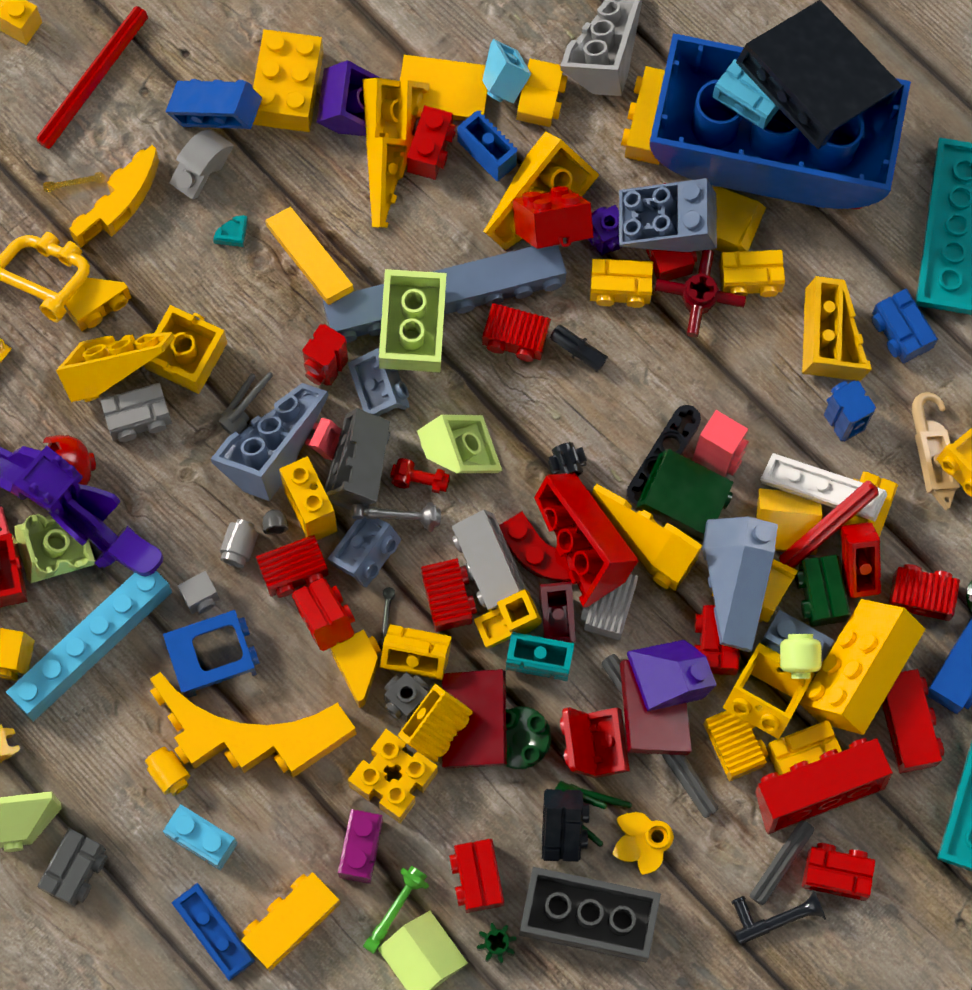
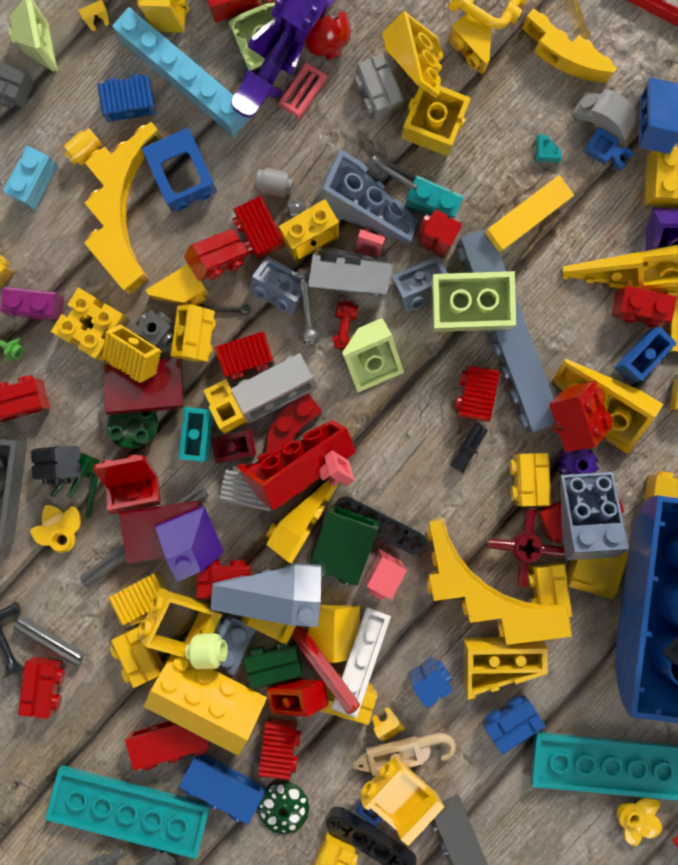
camera: 85 degrees right, 15 degrees up
light grey plate [177,571,220,614] -> none
black gear [548,442,587,476] -> none
red slope [755,738,893,835] -> none
none -> blue brick [97,74,157,122]
none -> coral tile [278,62,327,120]
none -> coral tile [319,451,355,486]
none -> yellow tile [372,707,405,742]
none -> teal brick [404,176,464,219]
none -> yellow arch [427,517,572,645]
none -> blue plate [583,127,633,170]

